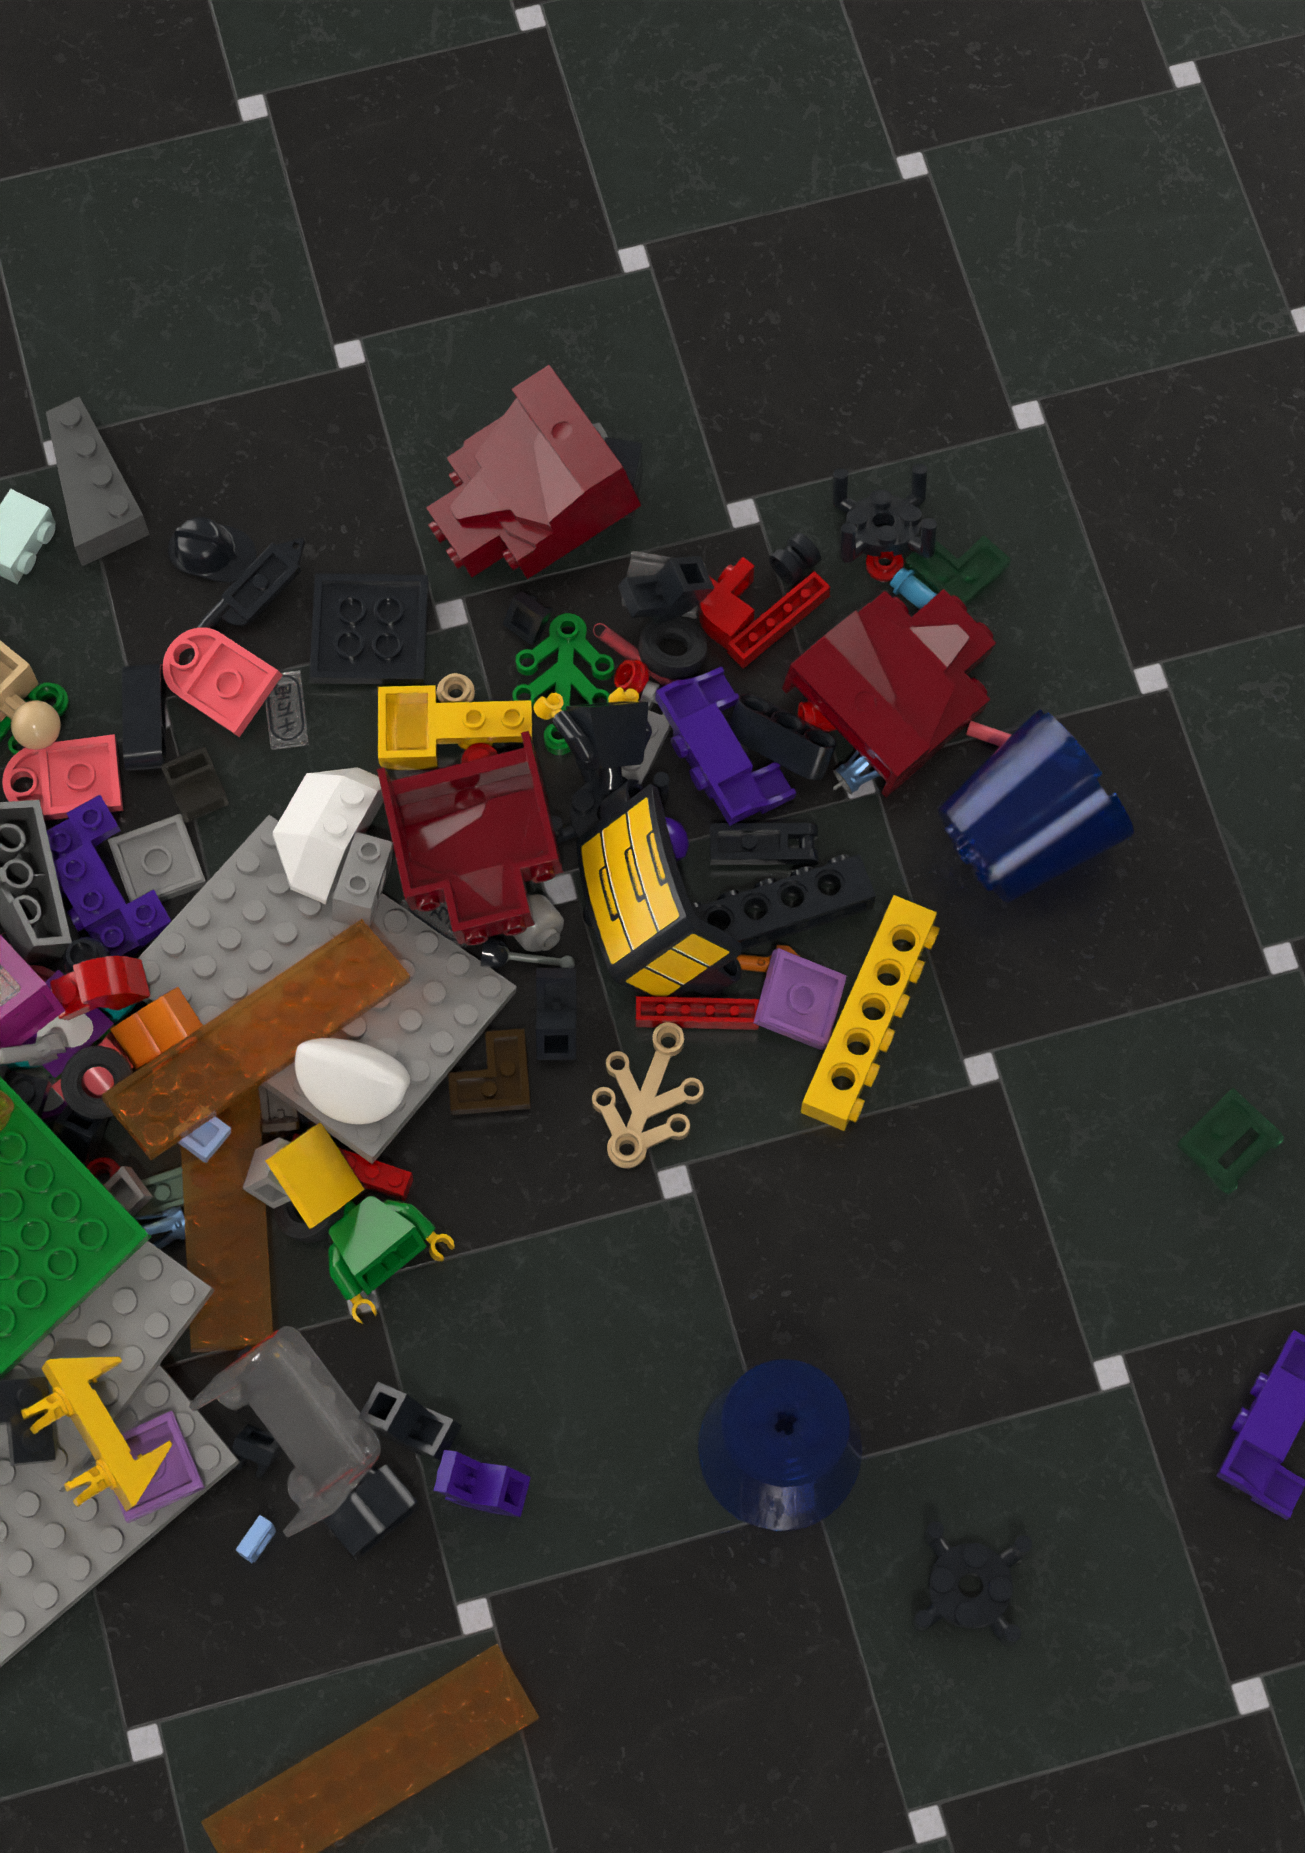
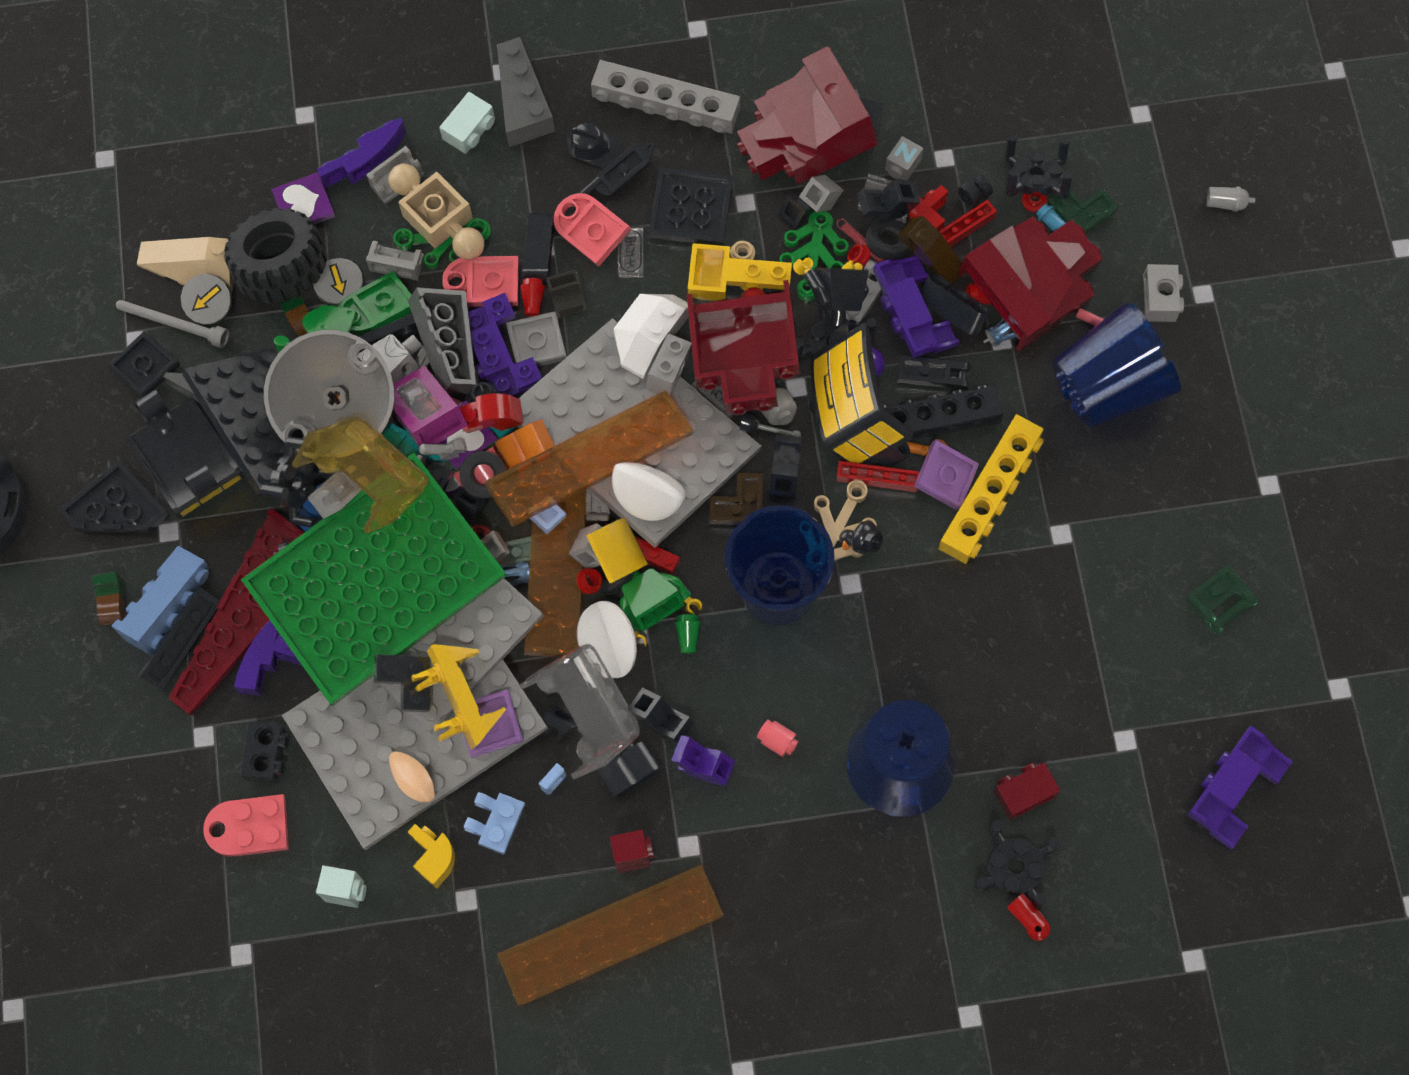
camera: 10 degrees right, 0 degrees up
none -> light nougat arm [389,751,435,802]
none -> yellow brick [408,824,455,888]
none -> light blue plate [463,792,525,855]
none -> red cone [520,278,545,317]
none -> red plate [576,568,602,594]
none -> white piece [577,601,637,678]
none -> light grey brick [591,60,740,134]
none -> dark red brick [610,830,654,874]
none -> green cone [675,614,701,654]
none -> clear blue cone [725,505,835,625]
none -> coral brick [757,720,799,757]
none -> light grey brick [799,175,843,212]
none -> black animal [839,521,883,554]
none -> light grey brick [885,136,923,180]
none -> dark brown slope [897,216,962,284]
none -> dark red brick [994,762,1060,821]
none -> red piece [1007,893,1050,941]
none -> light grey brick [1143,264,1184,322]
none -> light grey piece [1207,186,1255,212]

